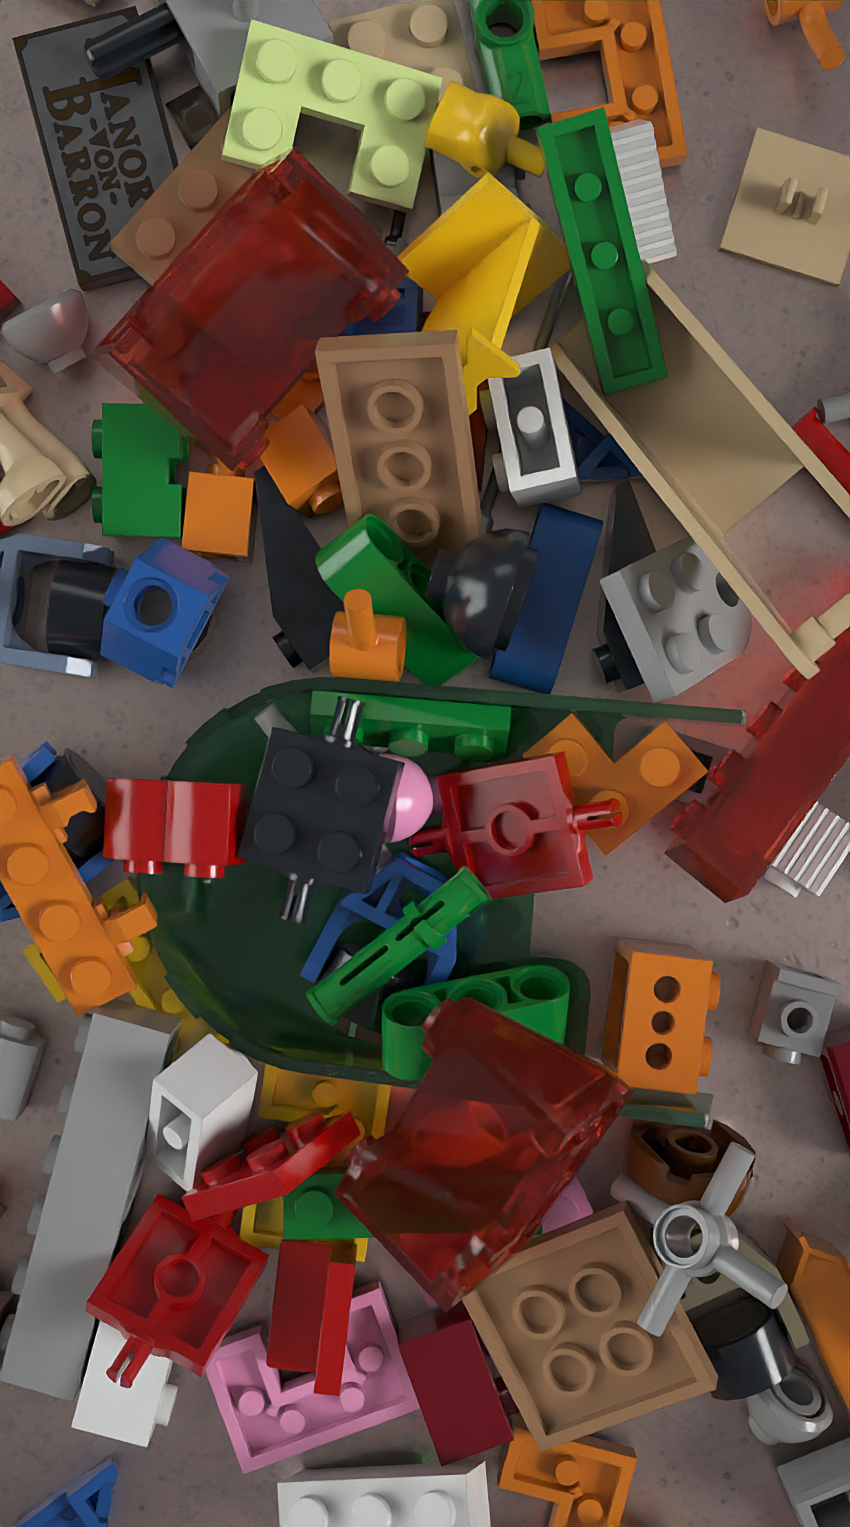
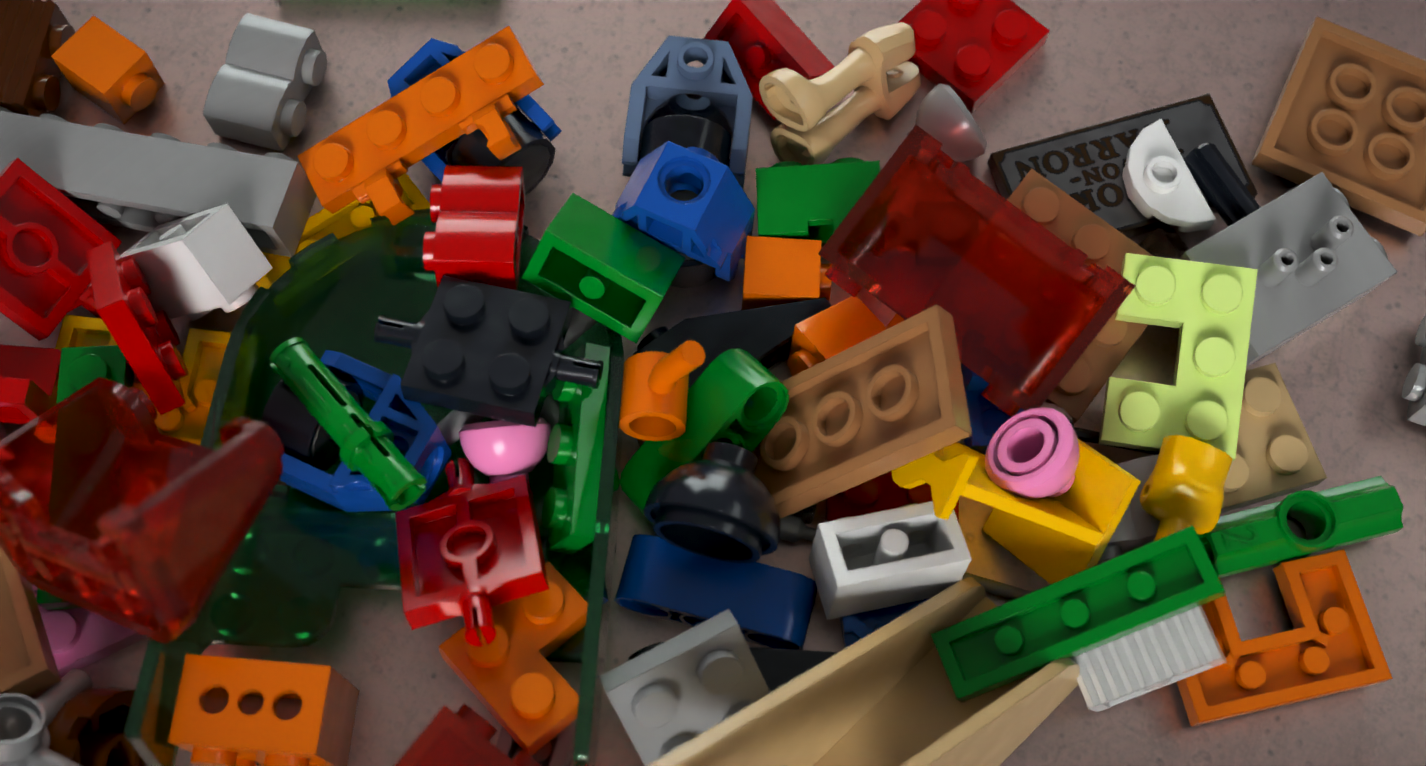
camera: 80 degrees right, 20 degrees down
green beam [382,964,570,1081] -> none
none -> green brick [522,192,685,344]
none -> bright pink brick [985,407,1080,499]
none -> white plate [1122,119,1216,233]

